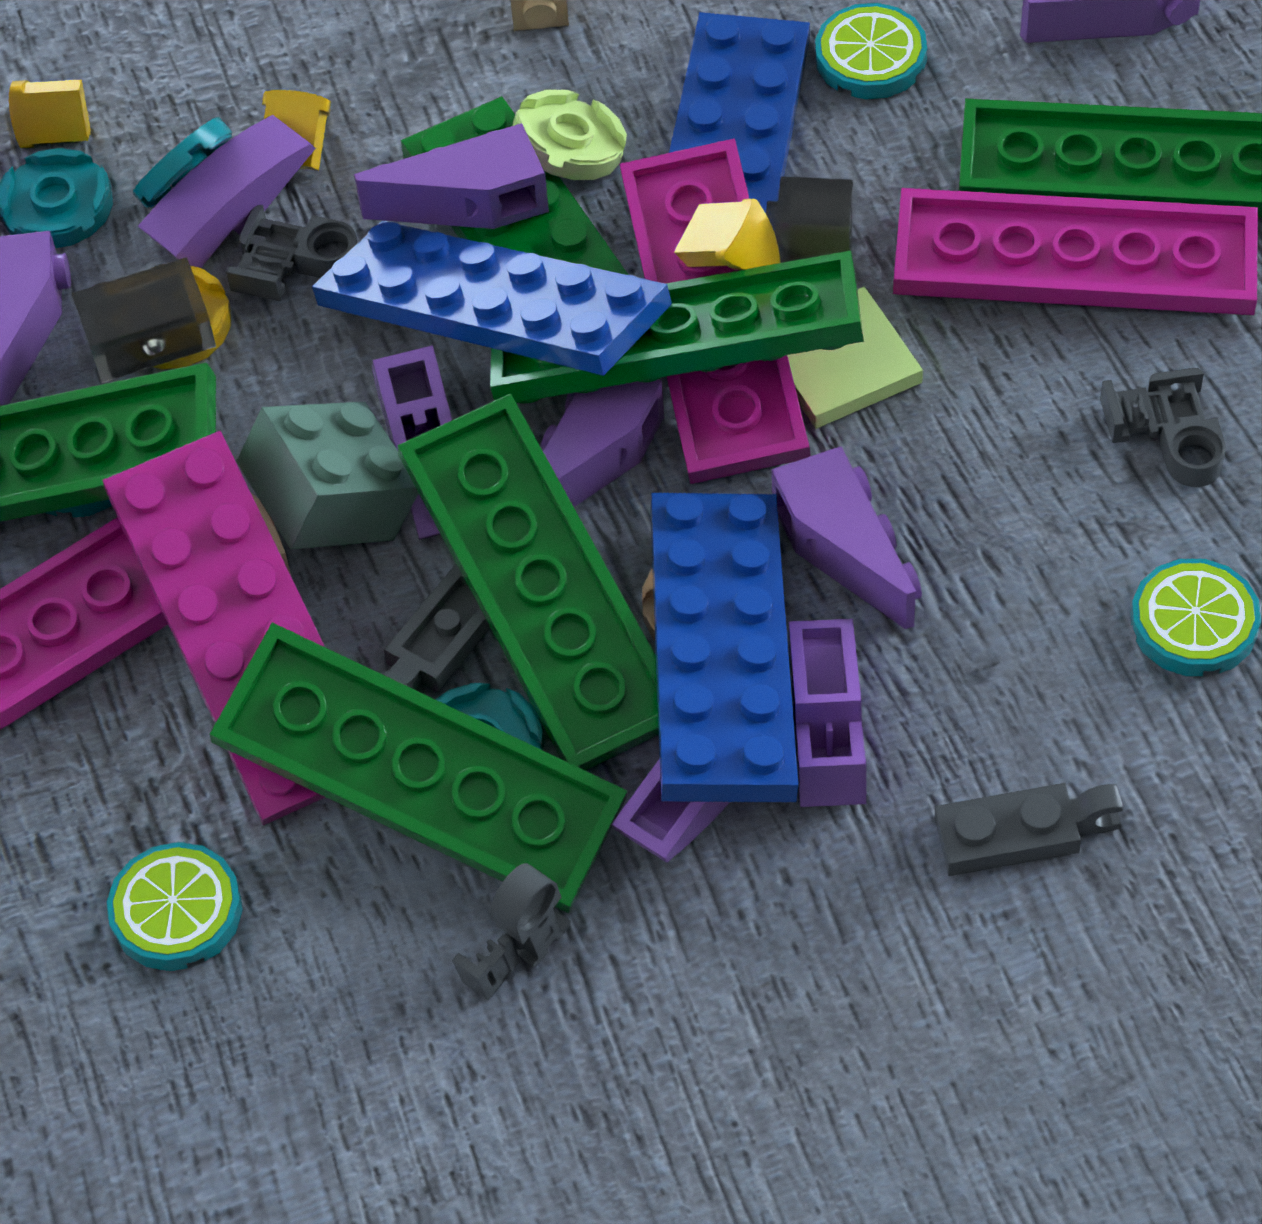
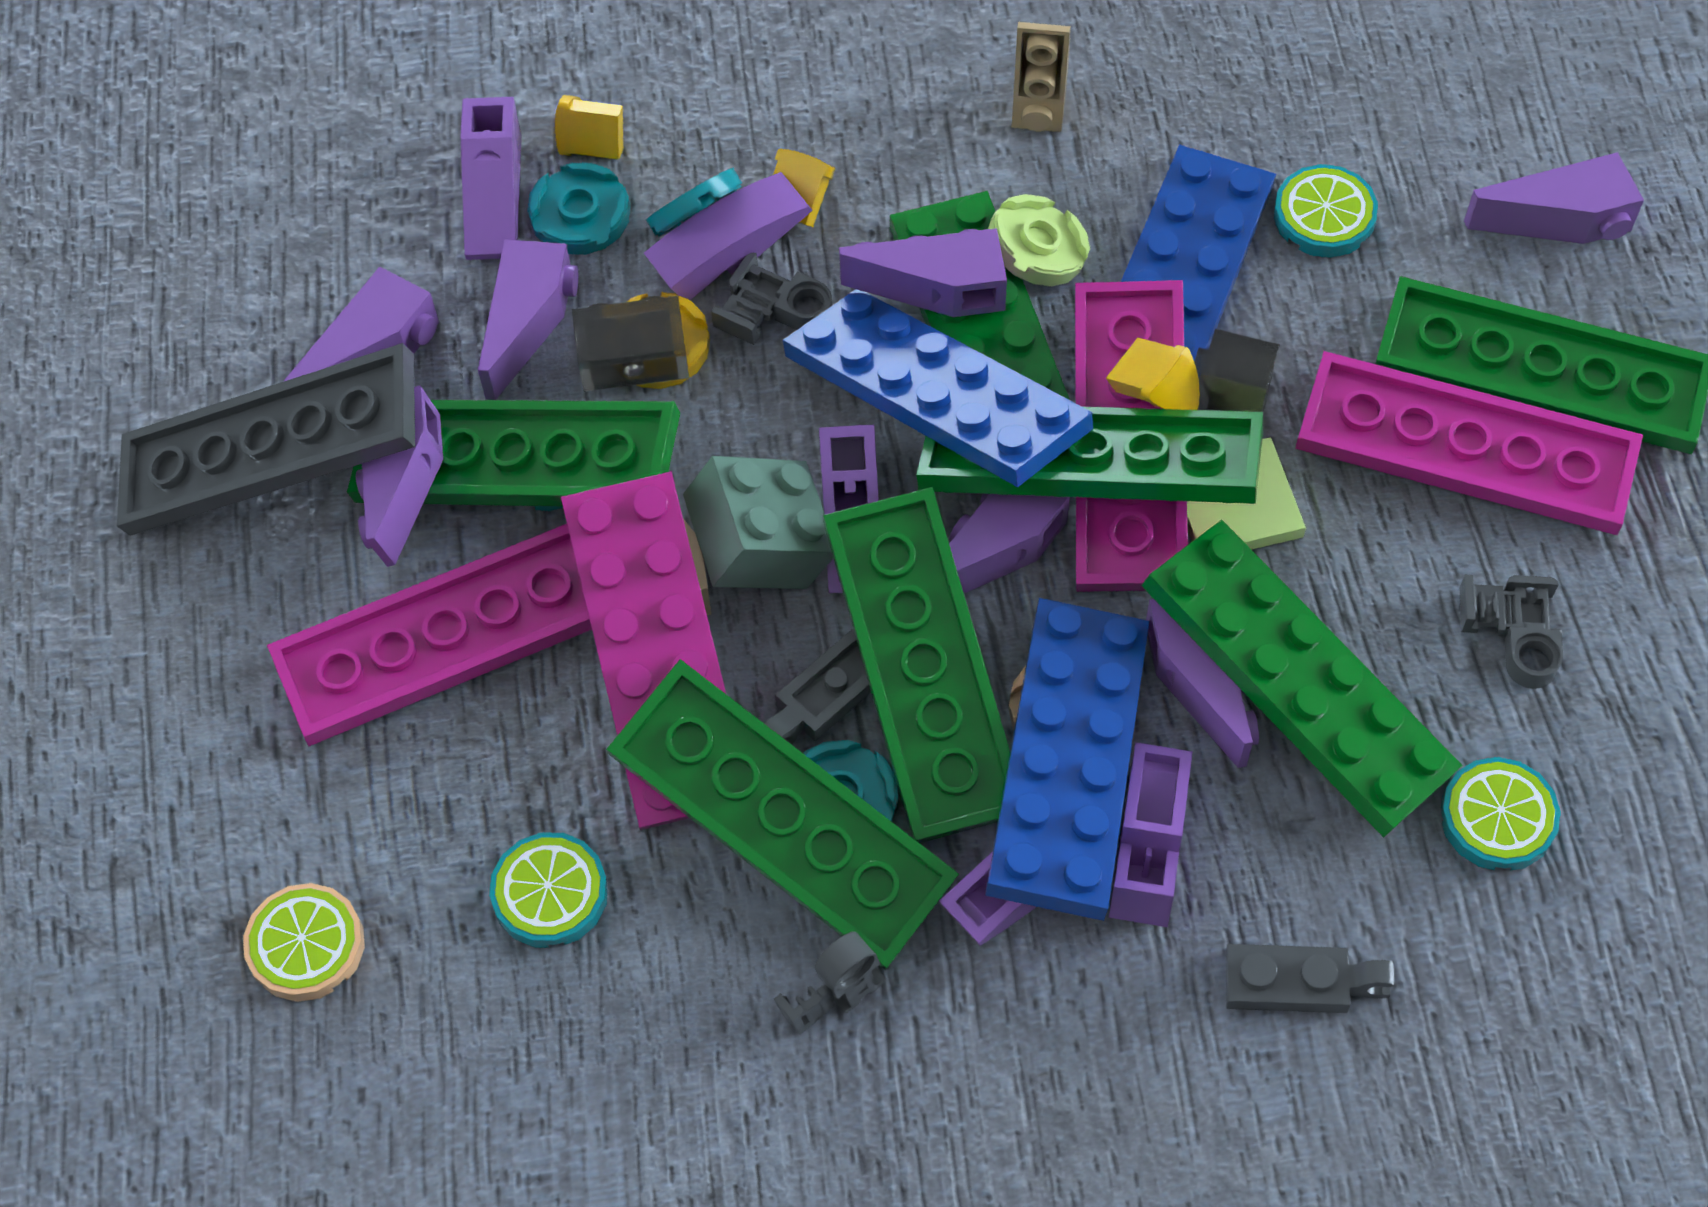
camera: 10 degrees right, 5 degrees up
none -> green plate [1141,519,1463,838]

